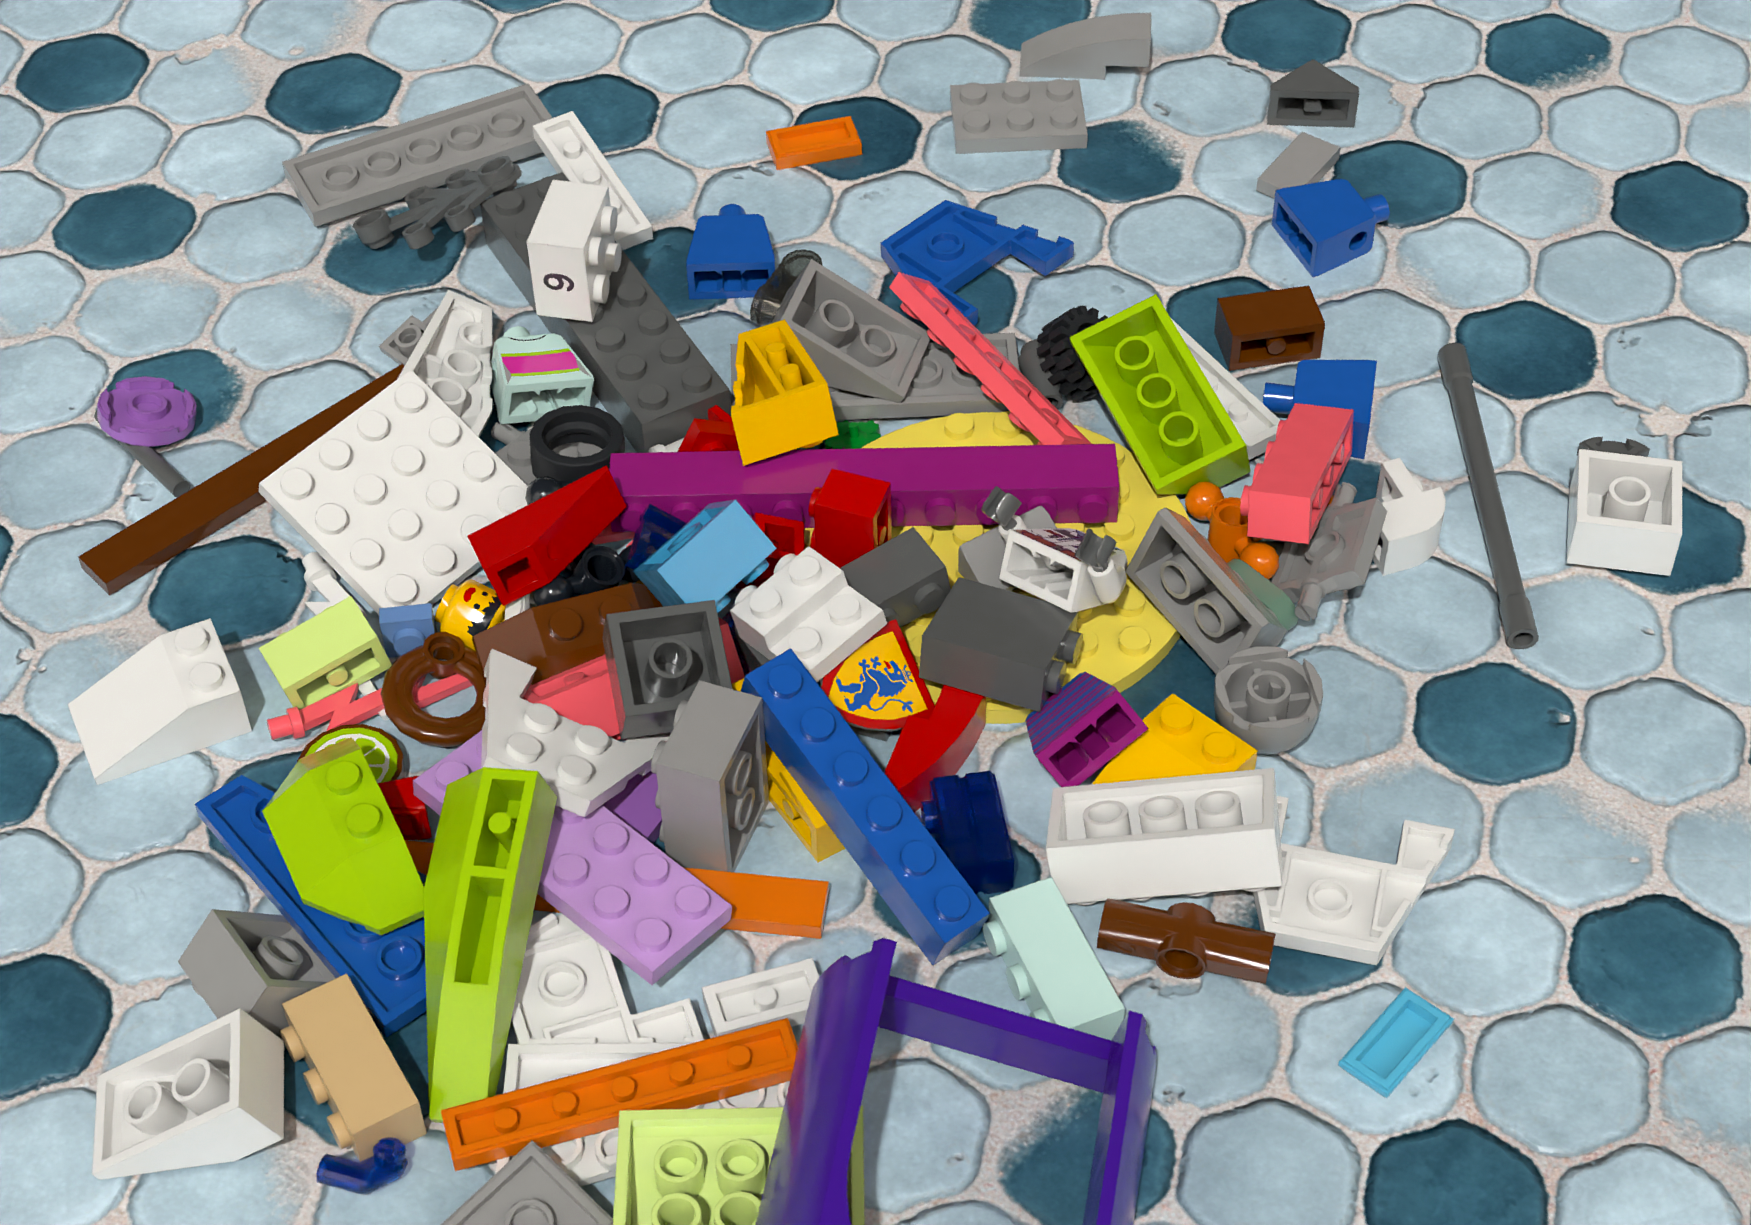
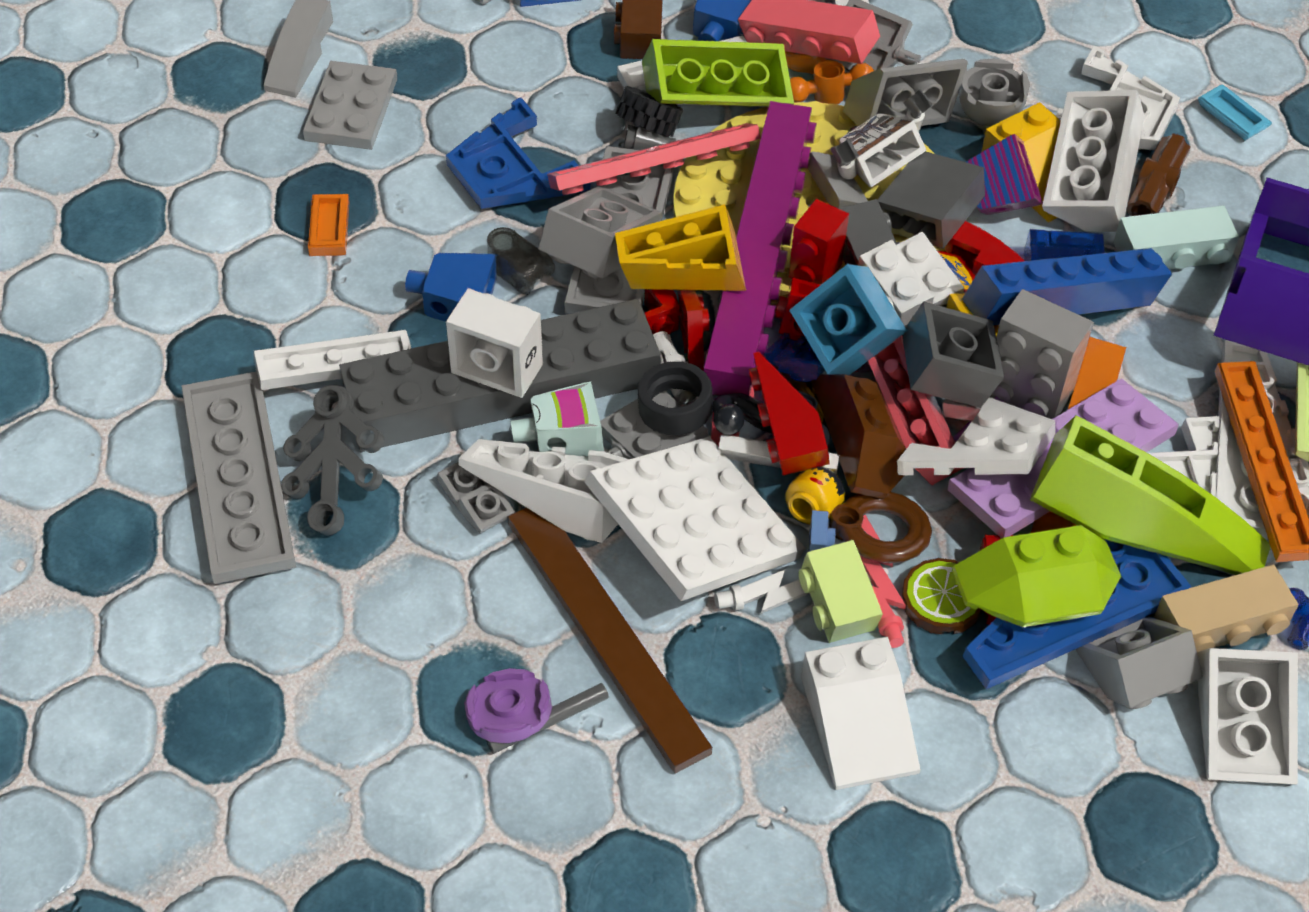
camera: 80 degrees left, 5 degrees up
white plate [702,958,819,1037] -> none

